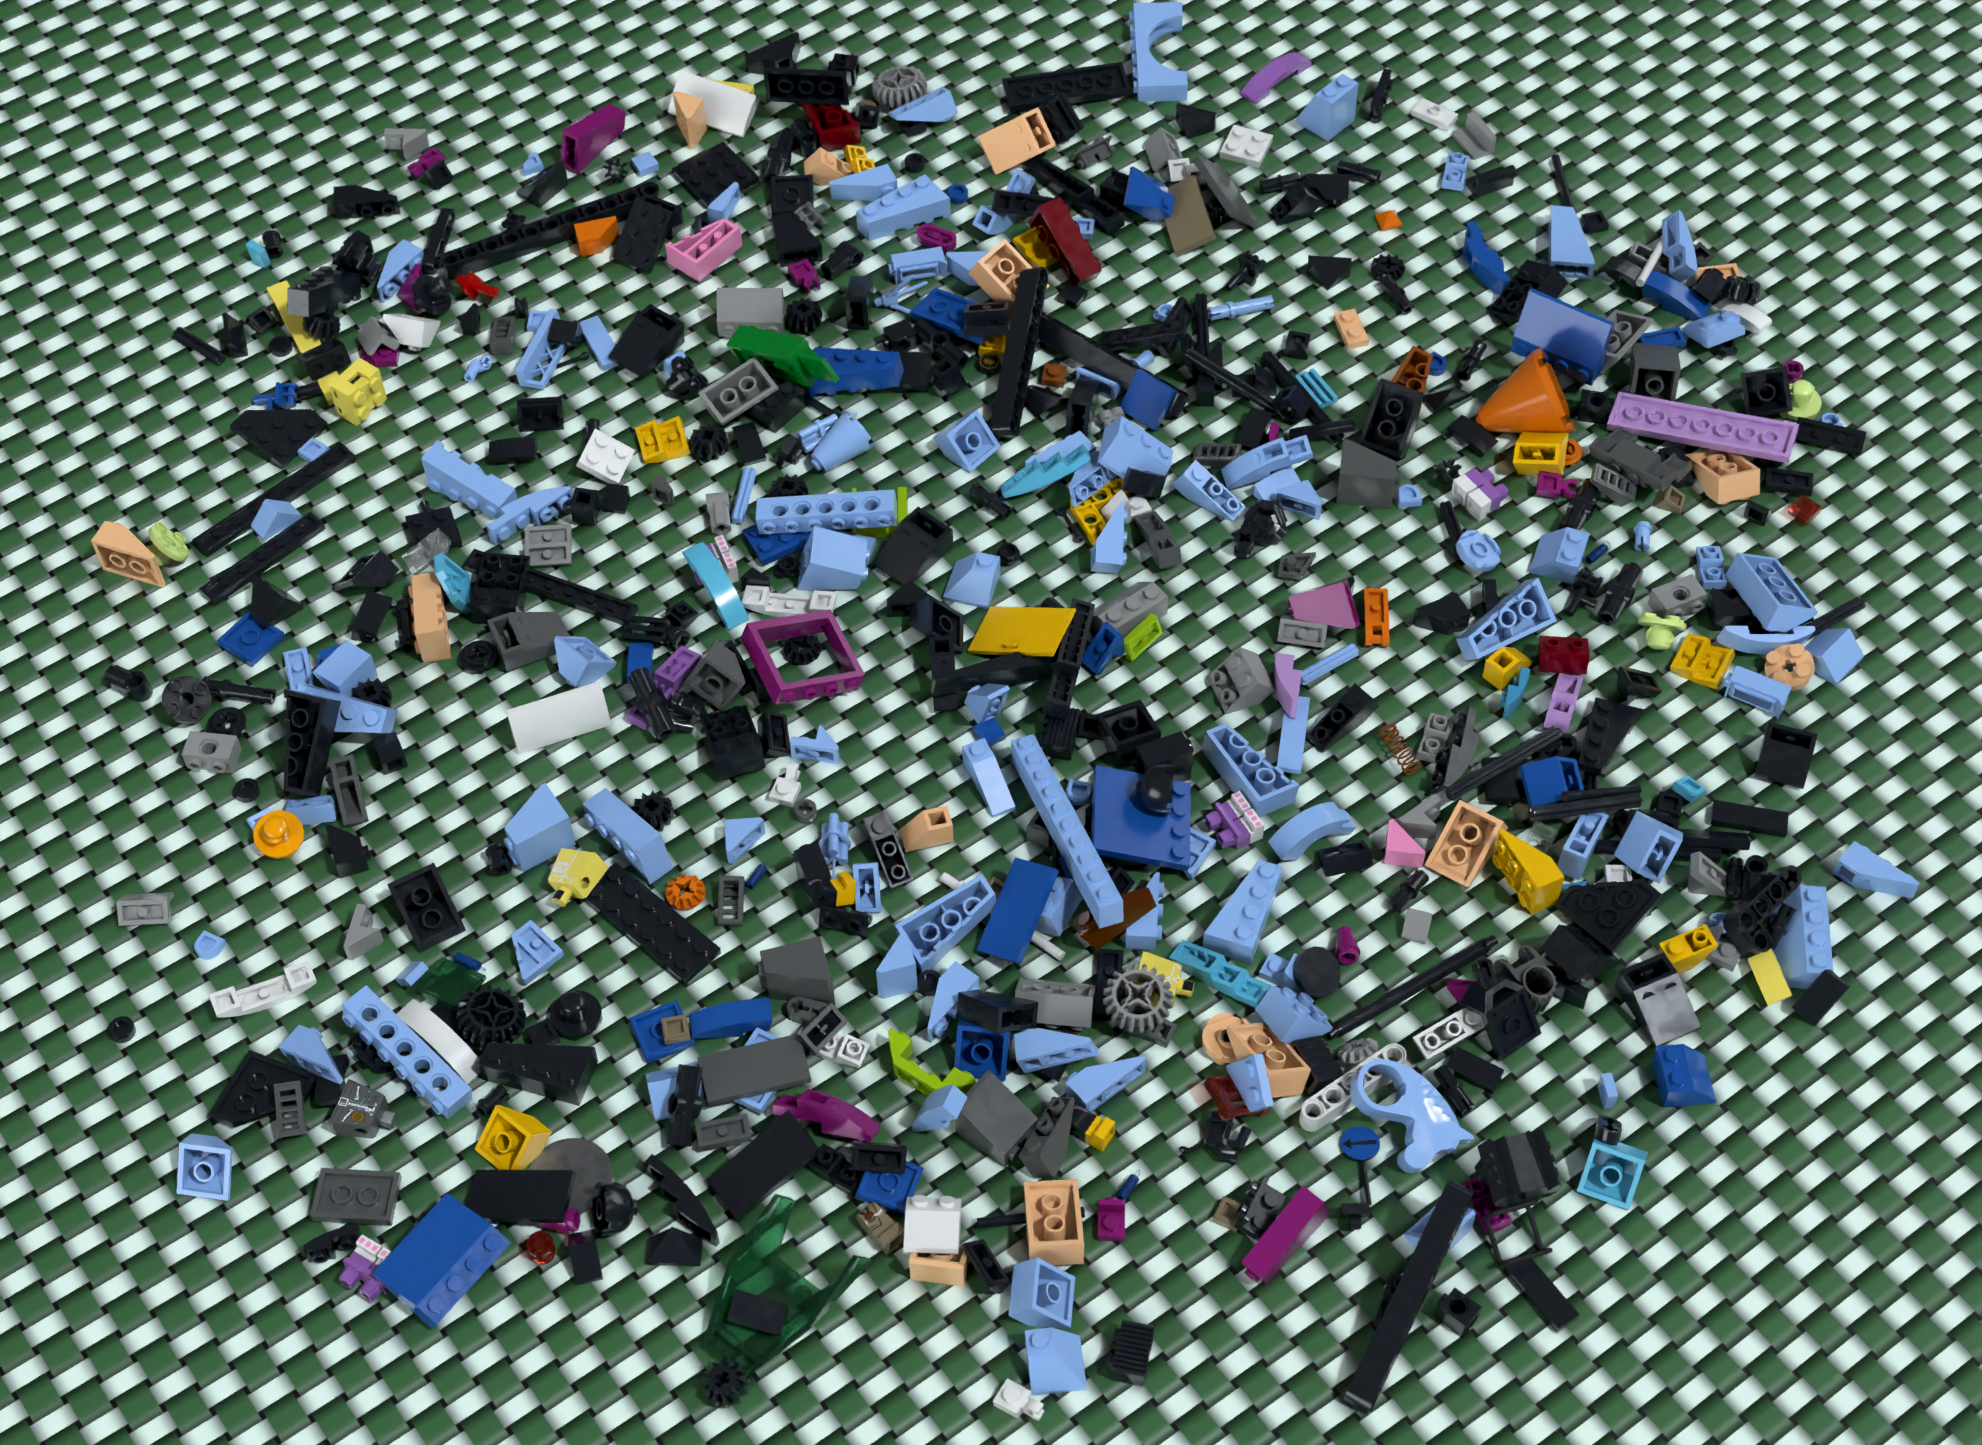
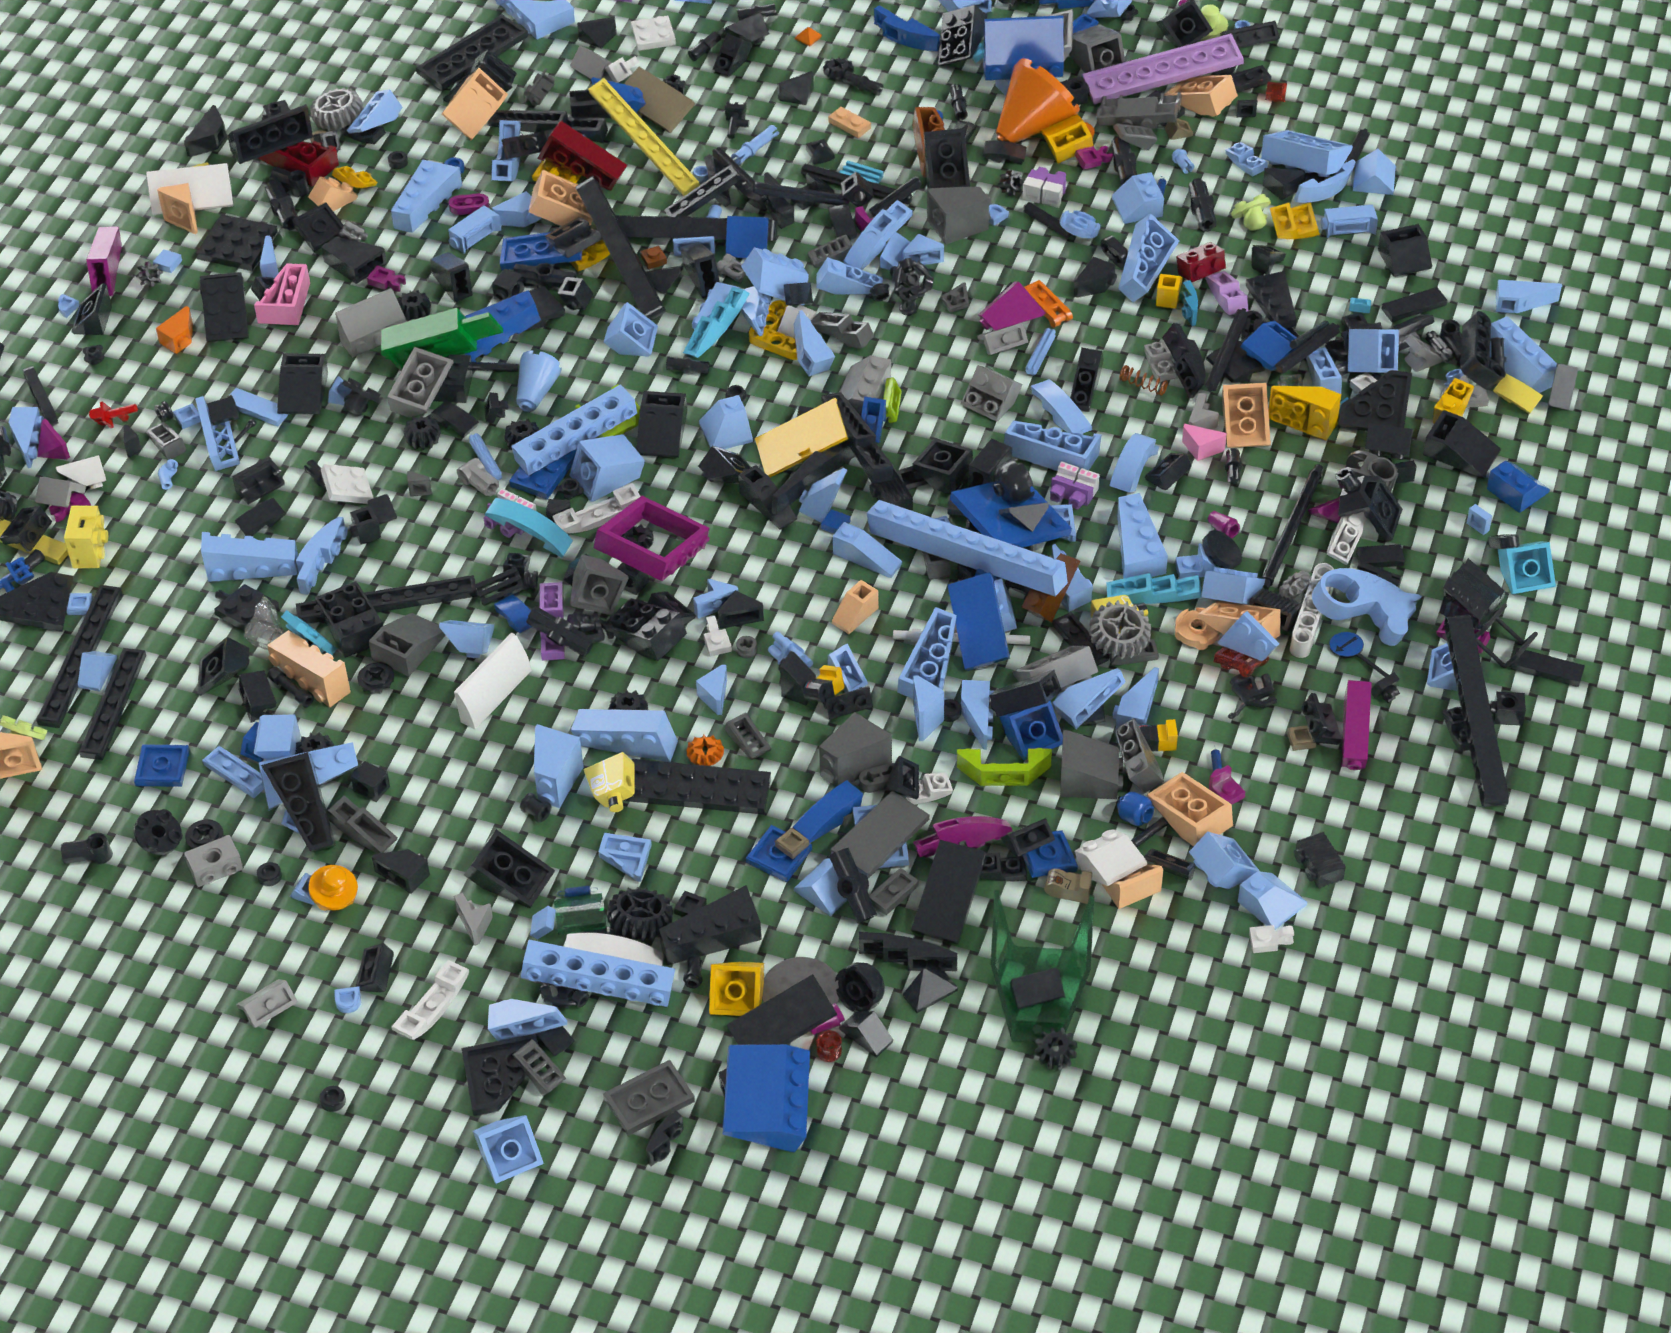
camera: 35 degrees left, 5 degrees down
black pin [202,676,276,705] -> none
black slope [251,574,303,628] -> none
light blue slope [284,794,337,825] -> none
dark grey torso [329,1079,398,1139] -> none
medium lavender hips [339,1235,391,1302] -> none
black plate [412,275,452,317] -> none
black beam [441,182,661,280] -> none
light grey slope [524,524,572,567] -> none
black plate [550,991,603,1041] -> none
yellow slope [635,416,691,463] -> none
blue piece [745,862,767,893] -> none
light blue piece [794,412,857,453] -> none
black piece [820,241,864,280] -> none
light blue slope [829,164,898,201] -> none
black slope [860,810,914,889] -> none
light blue plant [875,274,928,315] -> none
black slope [886,580,929,617] -> none
light blue slope [911,1084,967,1132] -> none
black tile [979,353,1001,375] -> none
black tile [1058,282,1088,309] -> none
black hinge [1058,507,1084,542] -> none
dark grey tile [1193,155,1260,228] -> none
lavender slope [1273,653,1302,718] -> none
light grey slope [1401,908,1432,944] -> none
black arm [1565,568,1603,616] -> none
light grey brick [1648,574,1707,619] -> none
light nougat plate [1765,643,1815,691] -> none
none -> black slope [355,943,394,992]
none -> light yellow tile [588,78,700,196]
none -> black slope [718,590,764,629]
none -> black plate [869,283,890,302]
none -> slope [999,502,1049,532]
none -> blue head [1117,791,1154,826]

